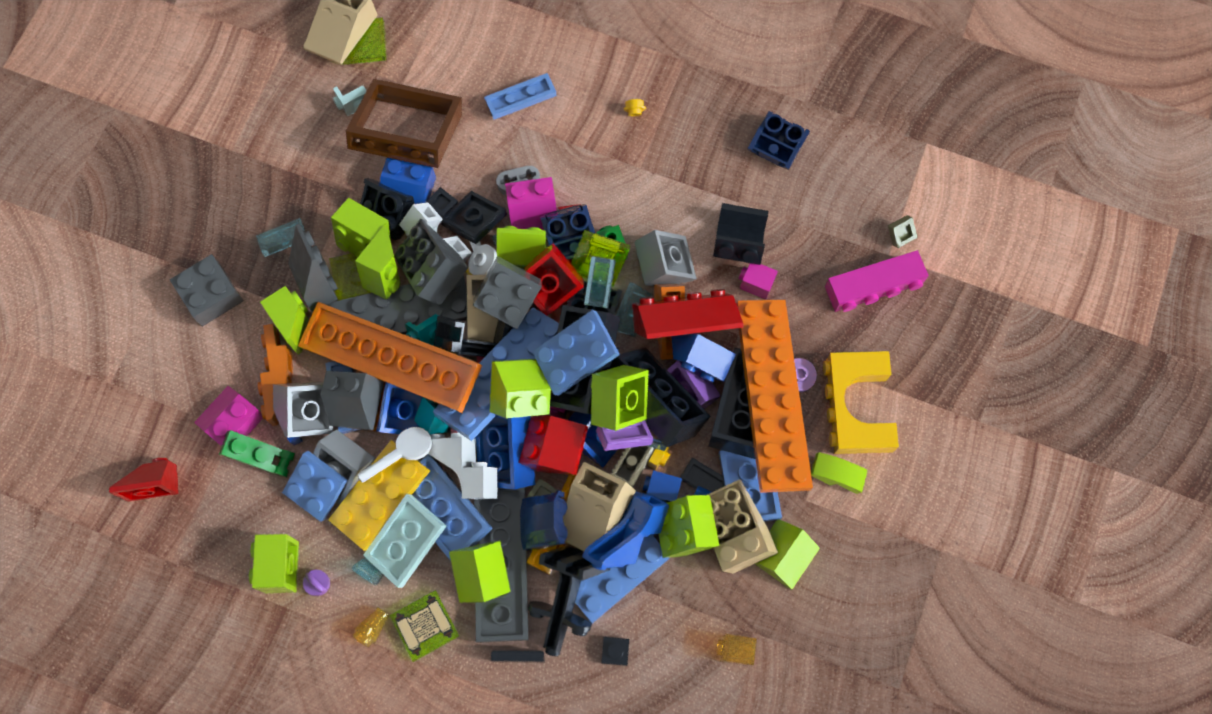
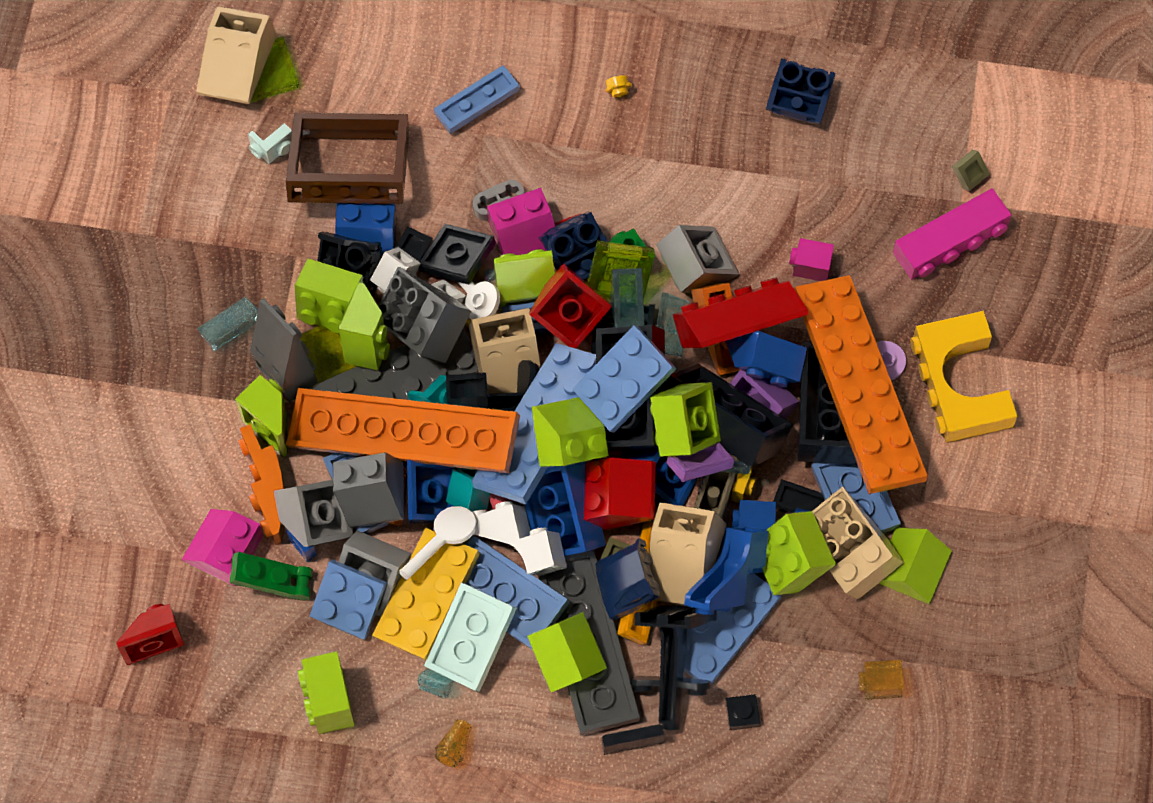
camera: 10 degrees left, 5 degrees down
dark grey brick [170,254,244,327] -> none
medium lavender tile [303,570,330,596] -> none
tile [389,590,460,662] -> none
dark grey brick [473,256,542,329] -> none
black panel [713,203,769,265] -> none
lime slope [811,452,868,494] -> none

